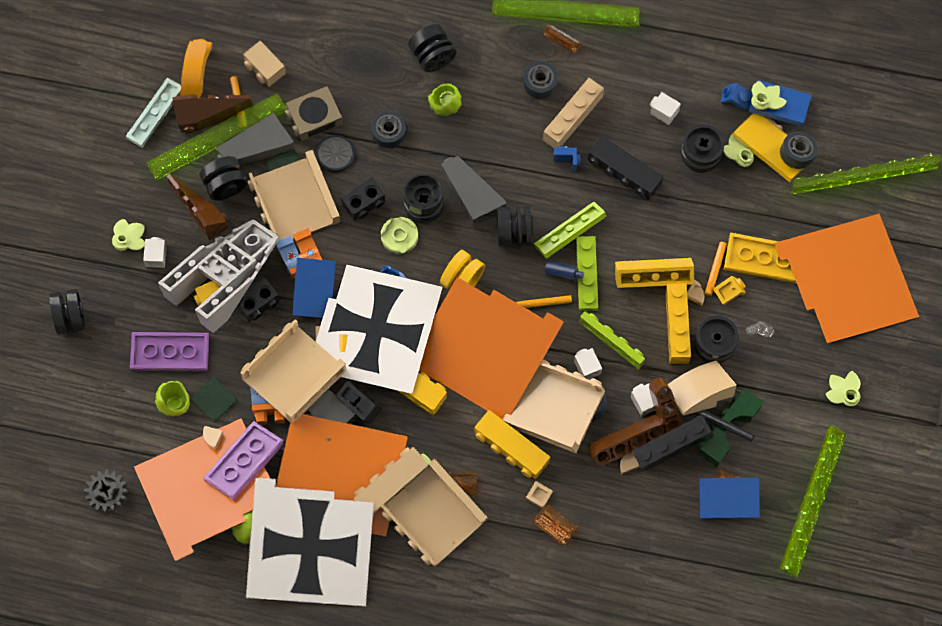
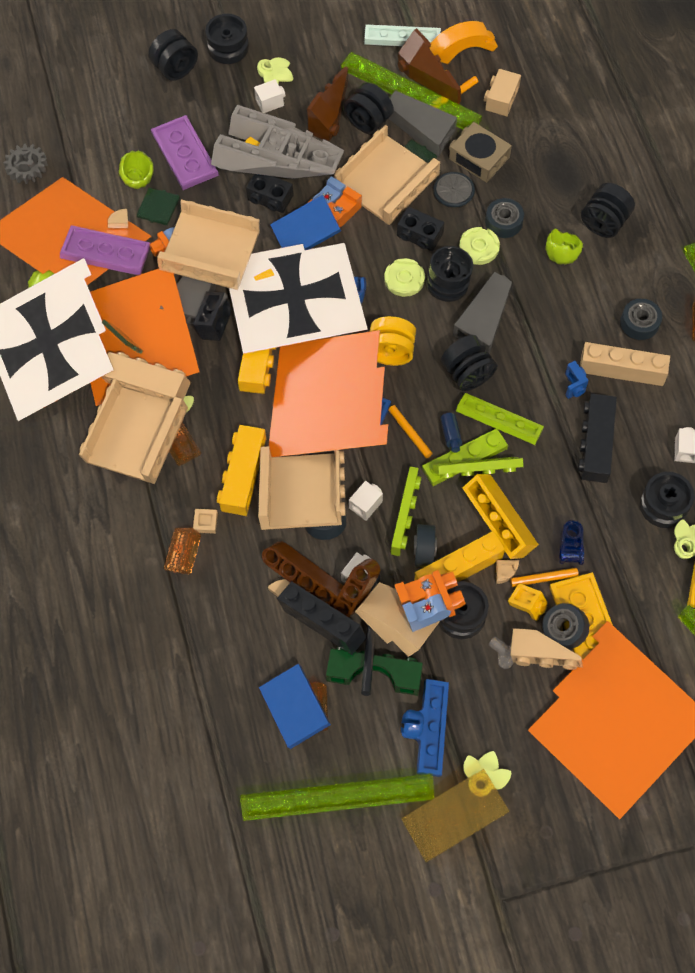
camera: 65 degrees right, 5 degrees down
none -> piece [101,319,143,354]
none -> black wheel [205,13,249,64]
none -> hips [395,570,466,632]
none -> blue plate [401,679,449,777]
none -> clear yellow tile [401,769,510,862]
none -> black wheel [413,524,437,567]
none -> lime plate [432,457,523,478]
none -> yellowish green tile [459,227,500,265]
none -> tan slope [511,629,583,670]
none -> wheel [542,603,590,649]
none -> clear blue piece [559,520,584,565]

